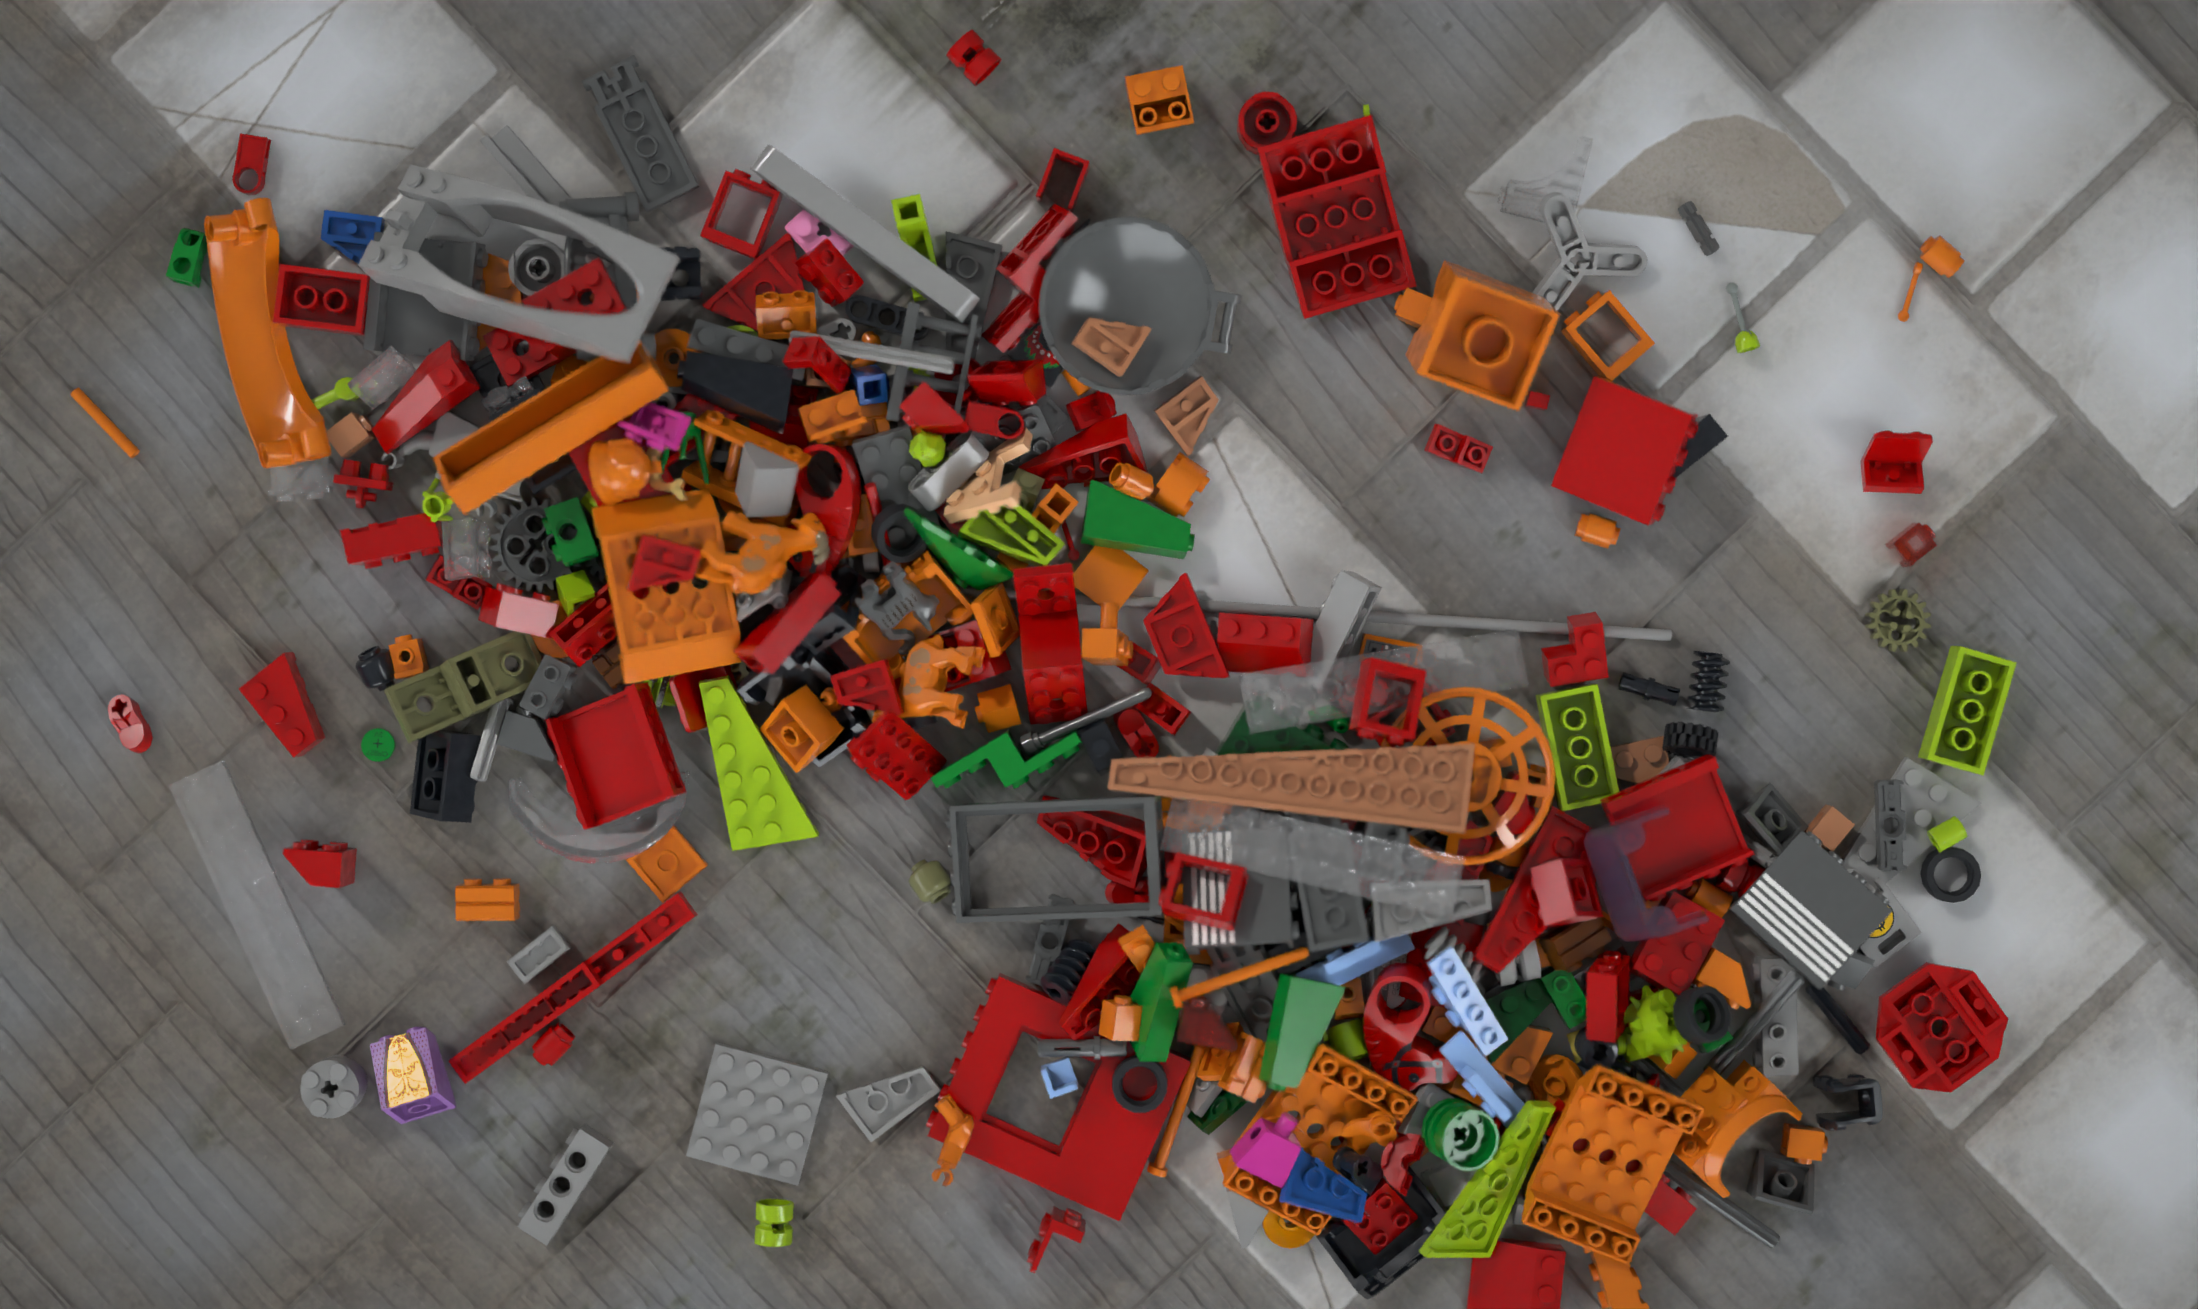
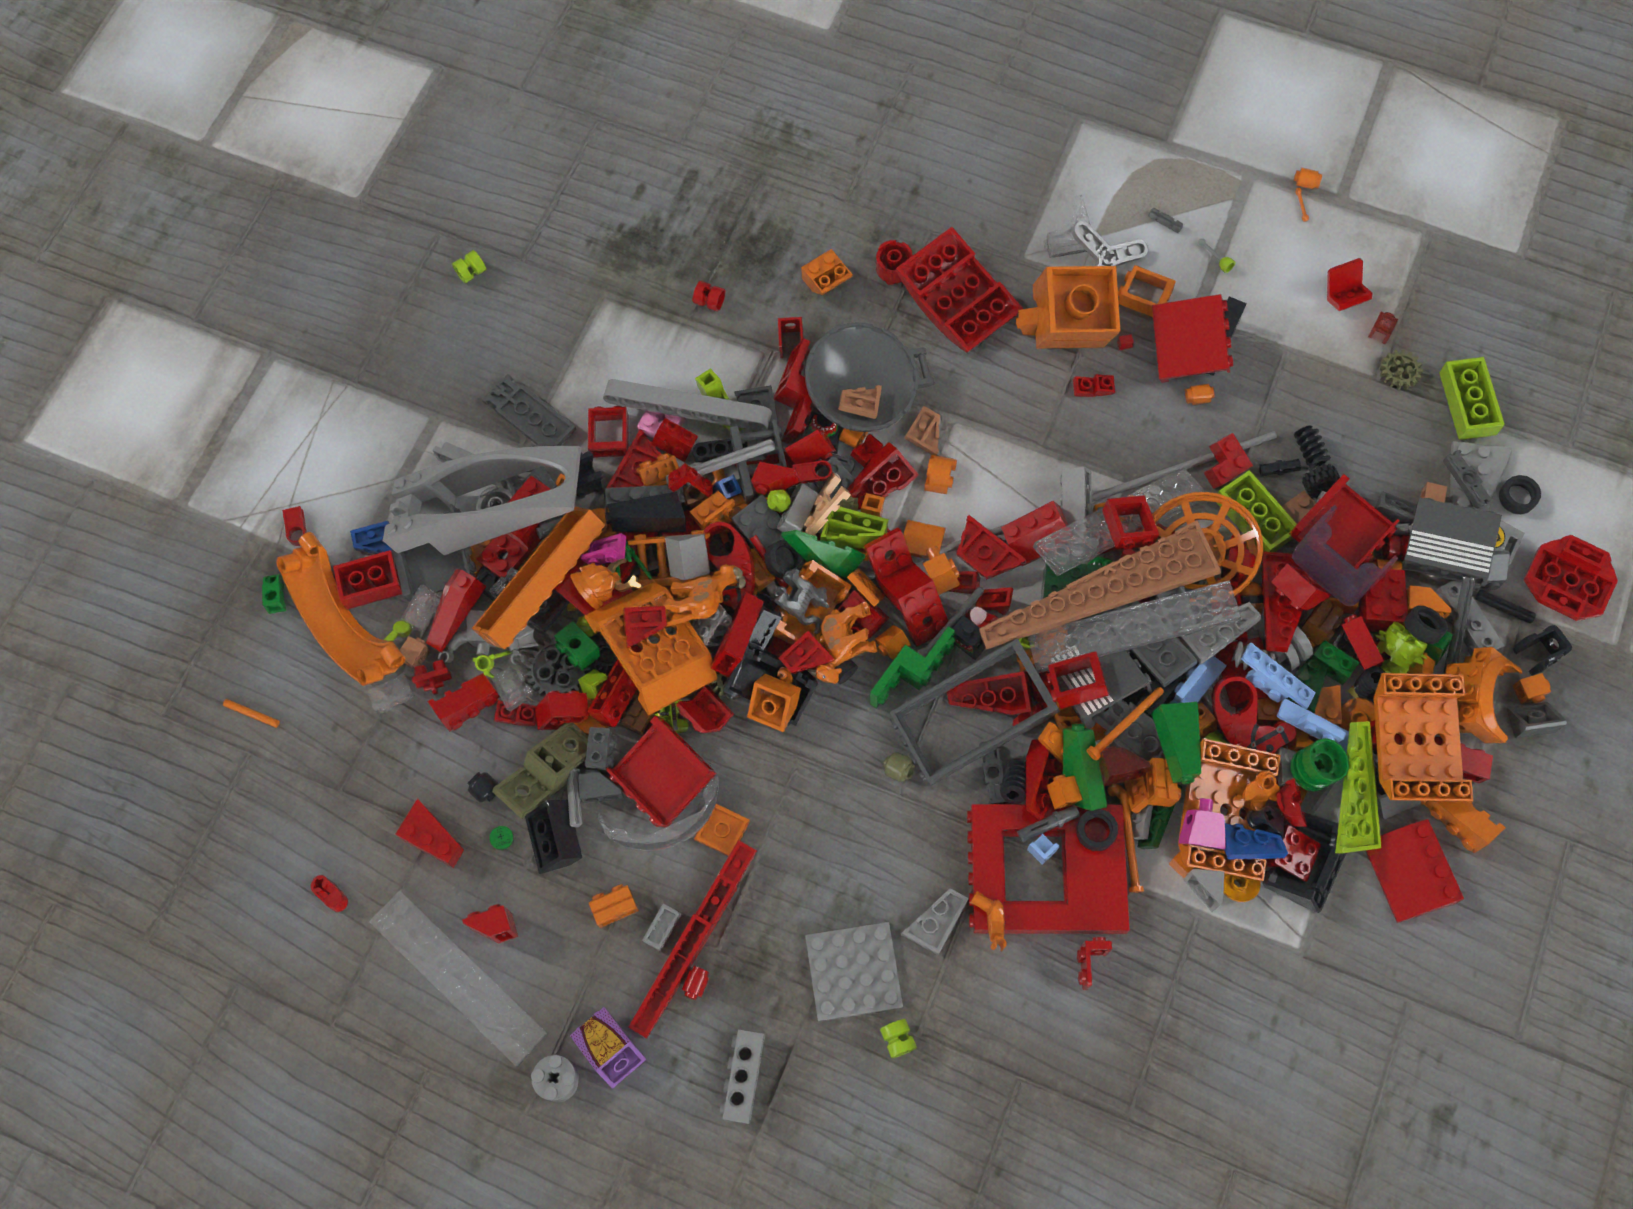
camera: 20 degrees left, 20 degrees down
orange brick [388,634,429,680] -> none
lime wing [699,676,819,851] -> none
red bracket [846,709,946,800] -> none
green slope [1080,480,1195,559] -> none
orange brick [1109,463,1154,501] -> none
dark grey axle [1663,1159,1780,1248] -> none
lime piece [1927,816,1968,853] -> none

